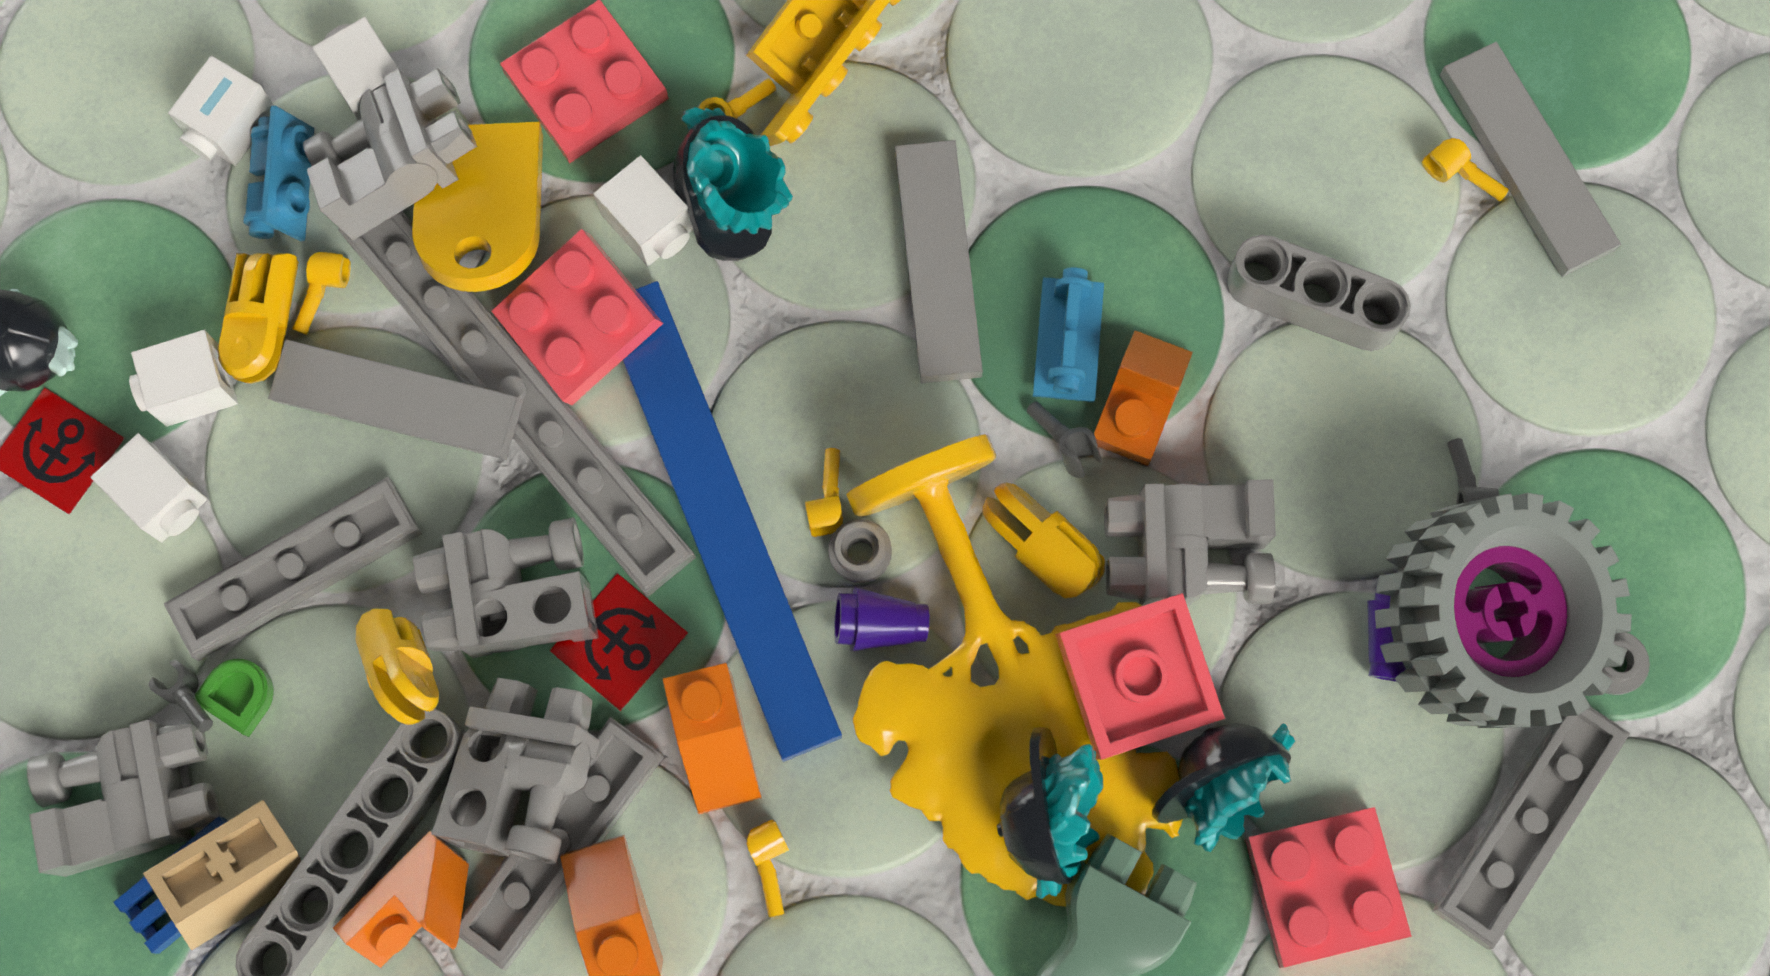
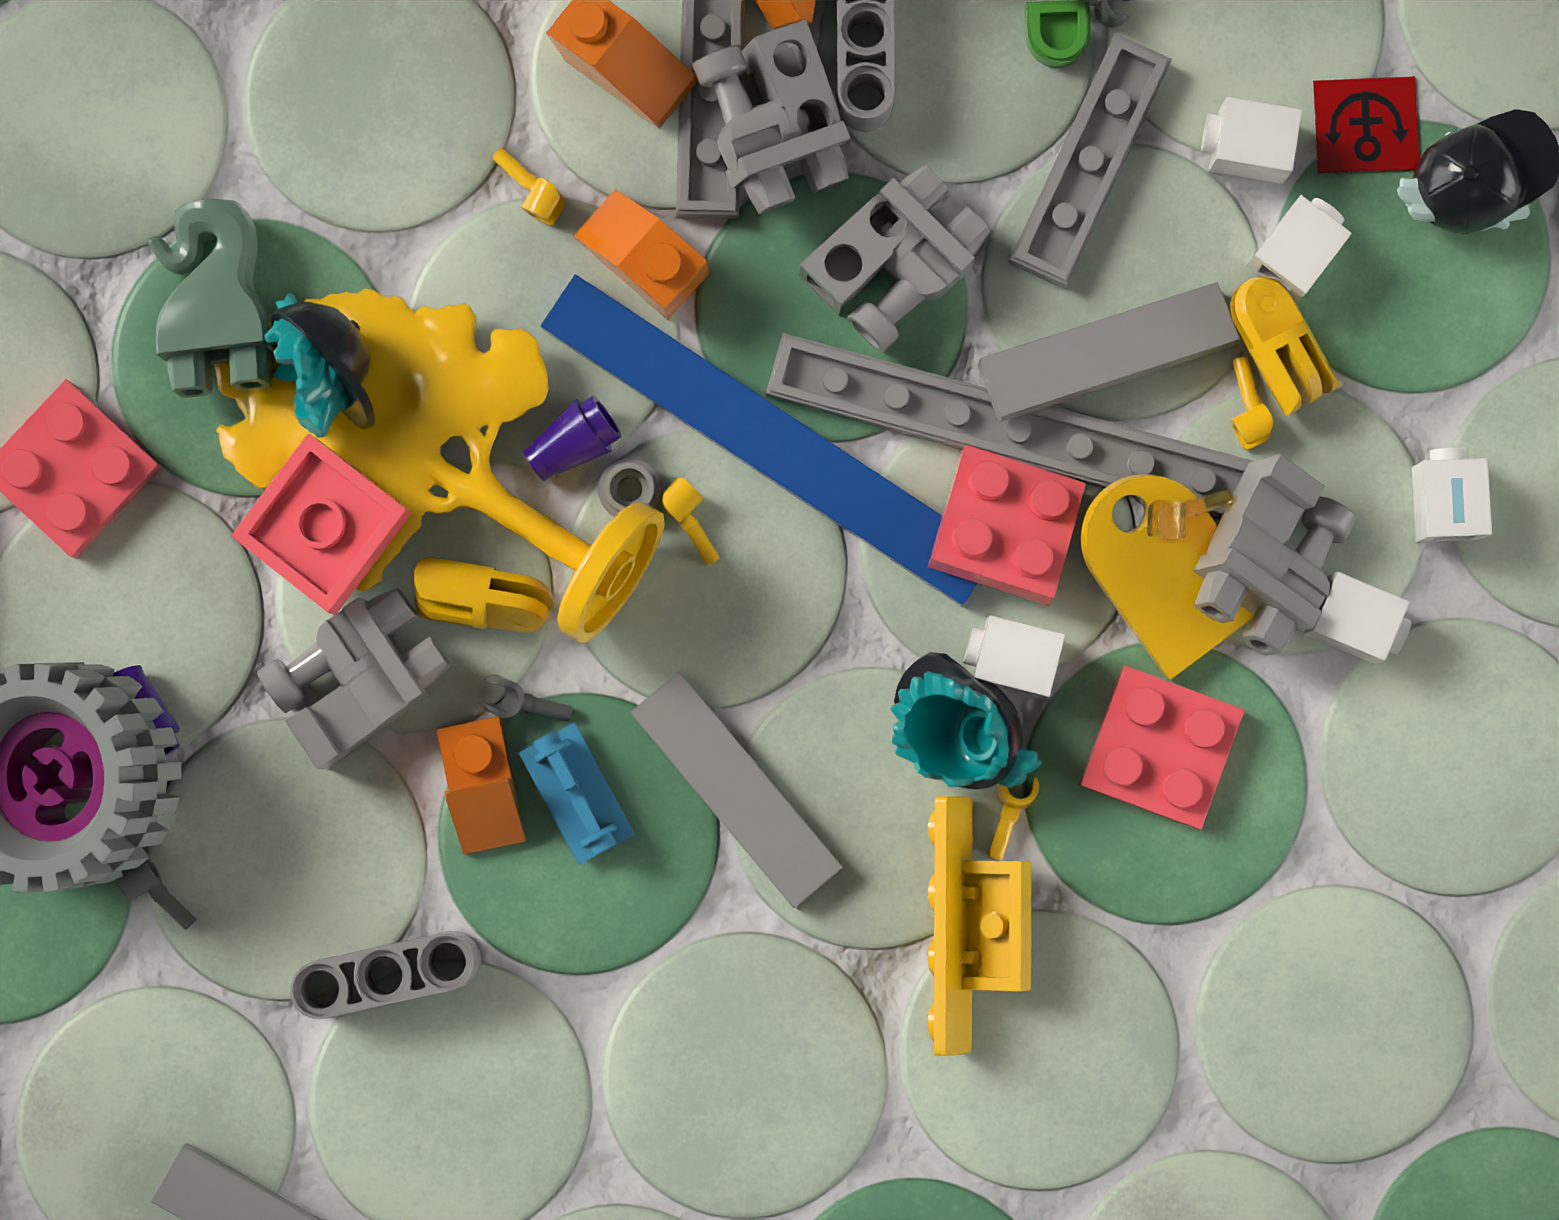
camera: 150 degrees right, 10 degrees up
dark azure hinge [243,105,314,242] -> none
yellow arm [355,609,439,725] -> none
red sticker [550,573,688,711] -> none
hair [1152,723,1295,852] -> none
yellow hand [1422,138,1509,202] -> none
none -> clear yellow hand [1147,489,1234,539]

